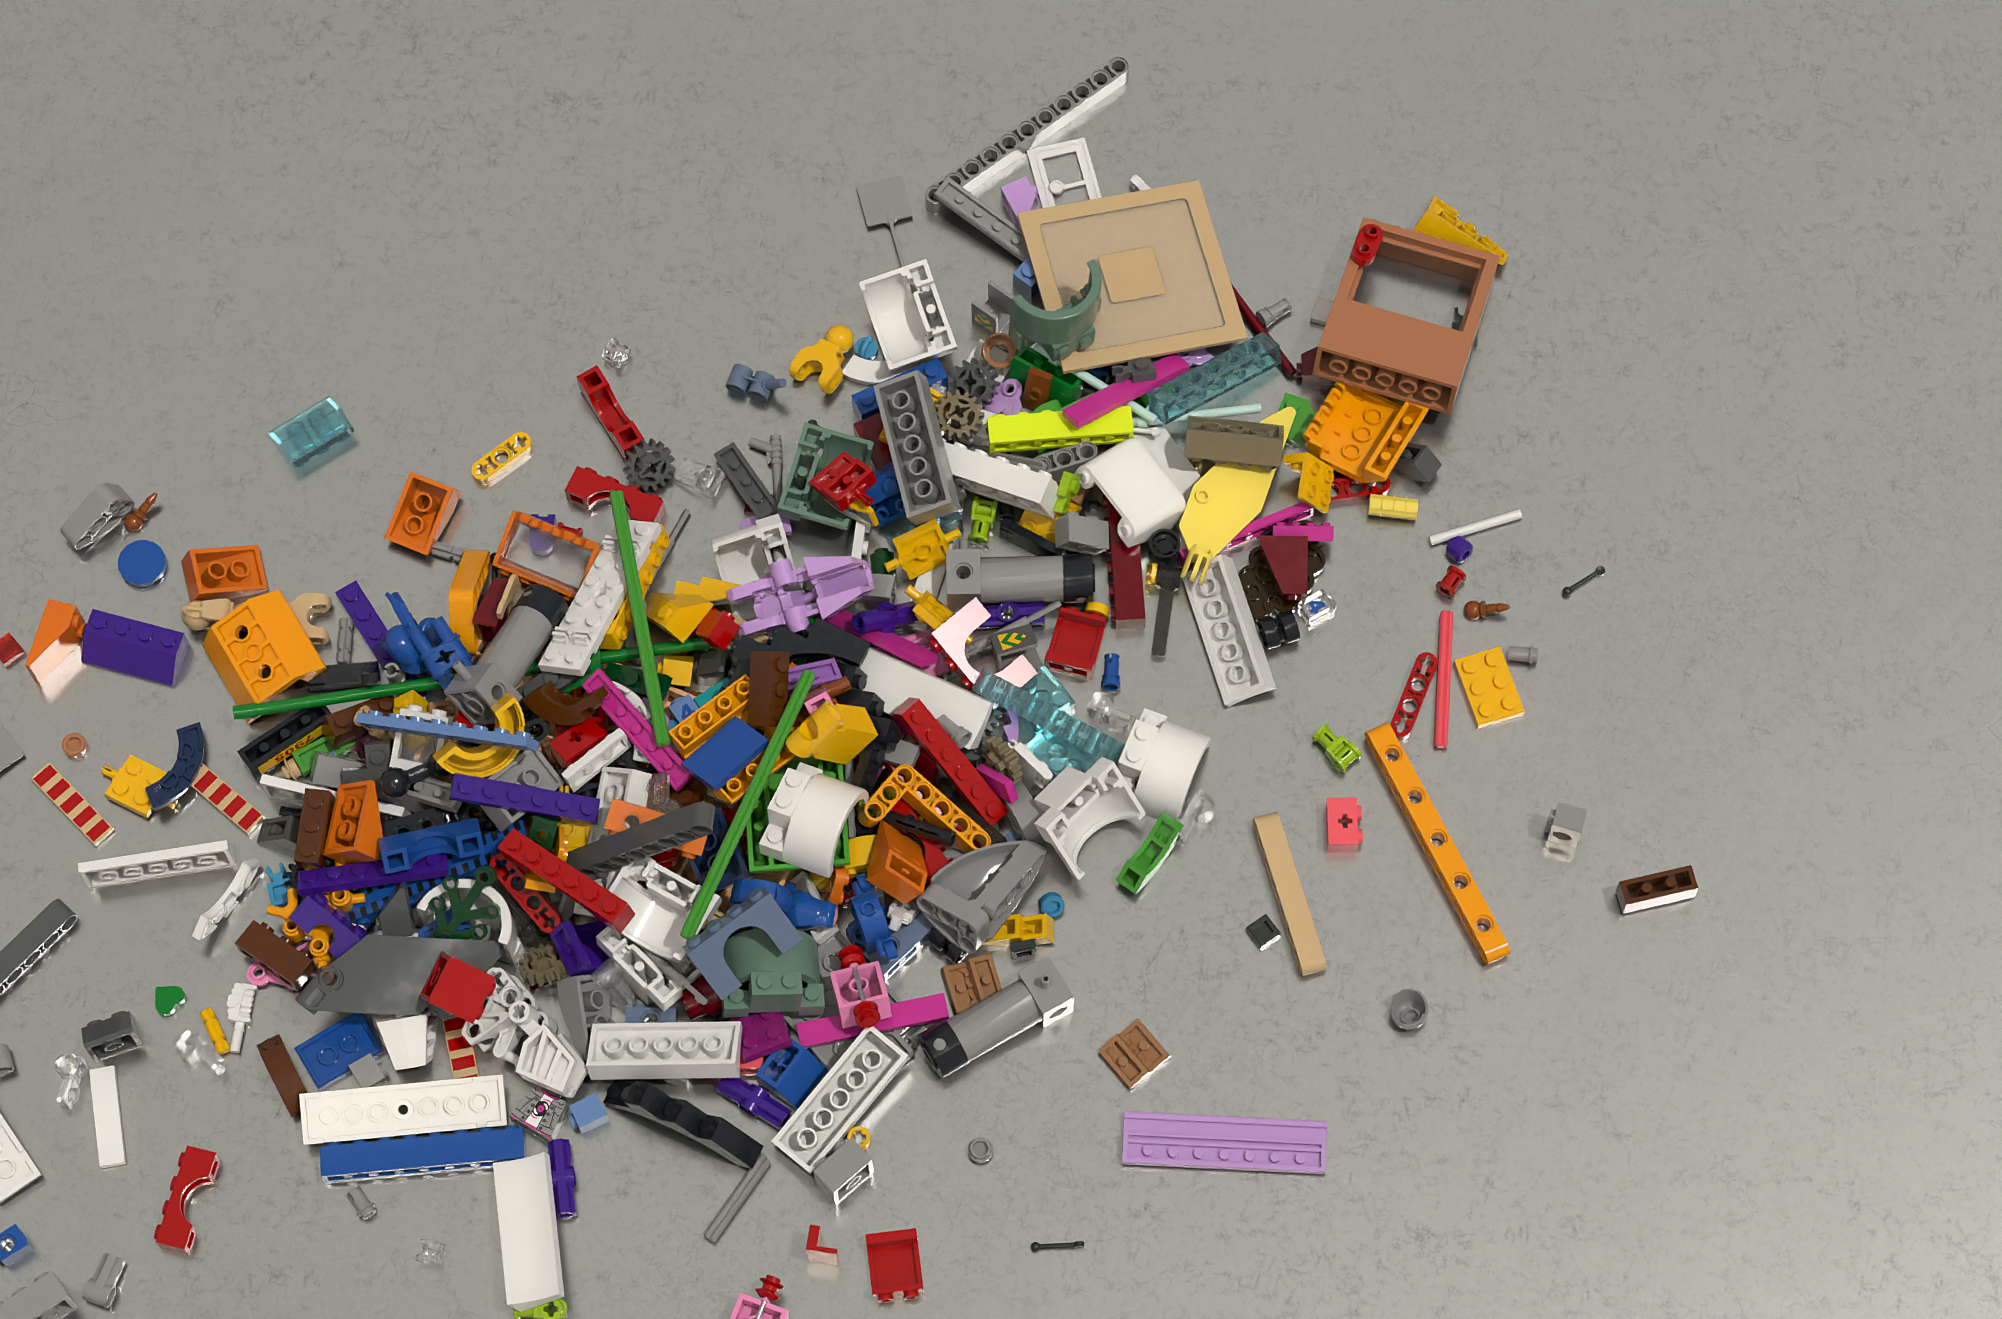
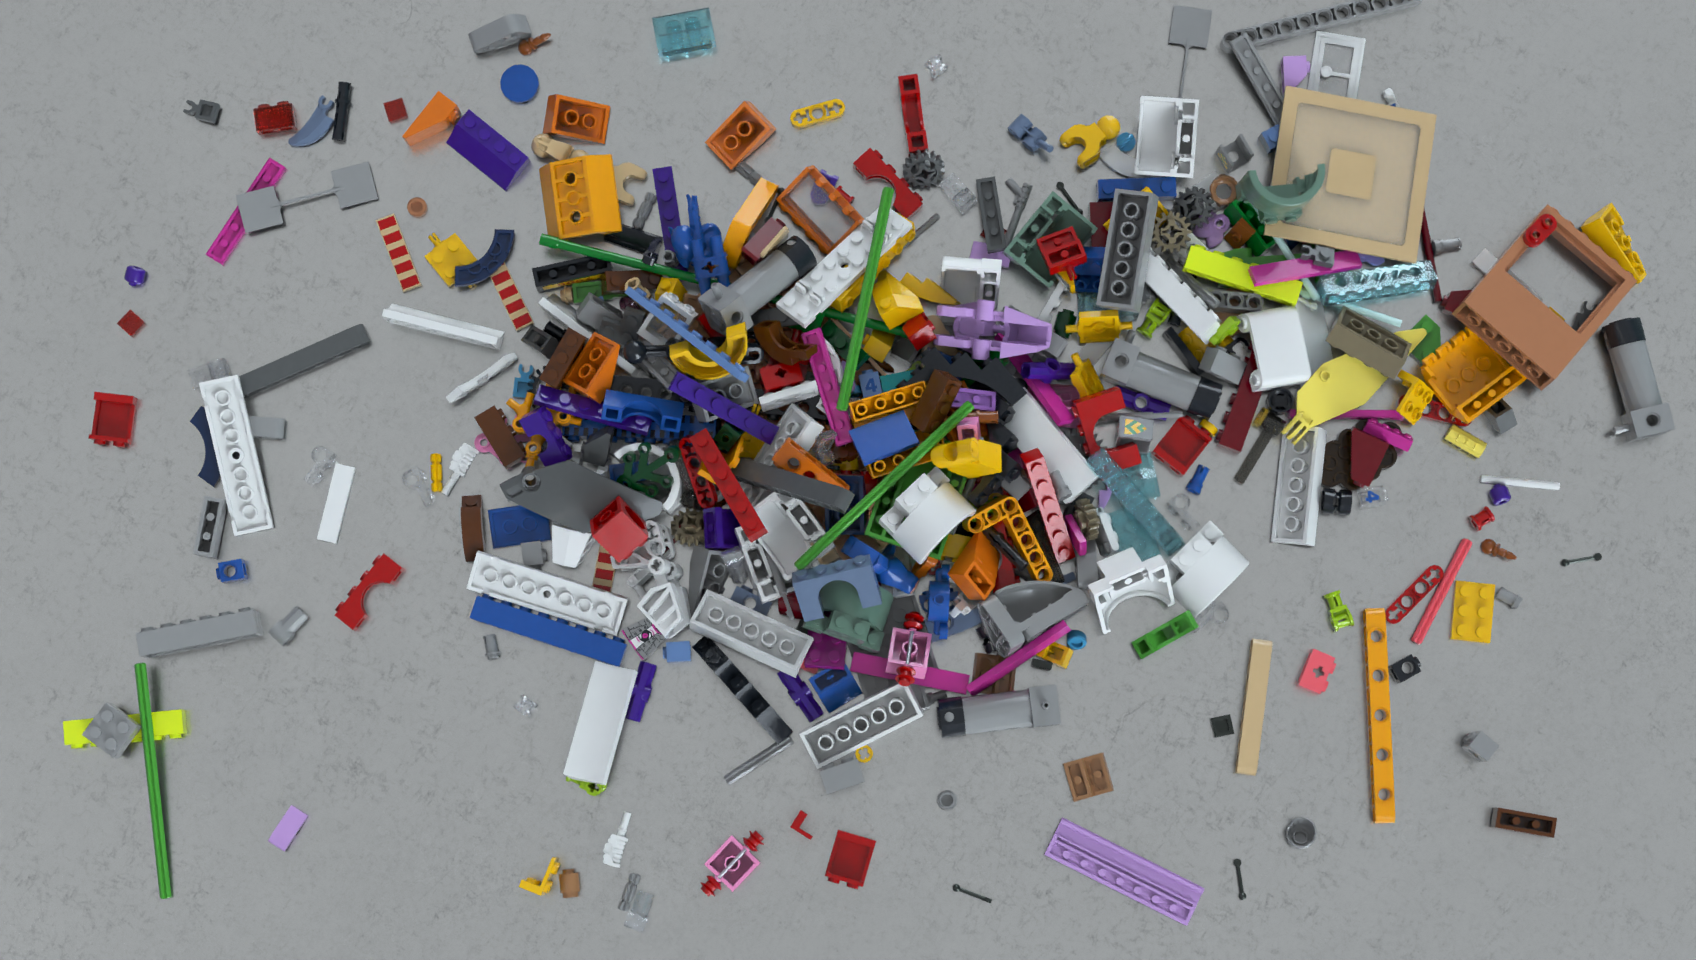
camera: 20 degrees right, 15 degrees up
dark grey slope [81,1011,143,1062] -> none
green tile [155,986,186,1017] -> none
none -> dark pink tile [966,620,1071,696]
none -> pearl dark grey hinge [1233,859,1246,900]
none -> black brick [1388,654,1421,684]
none -> light grey piece [1602,317,1675,442]

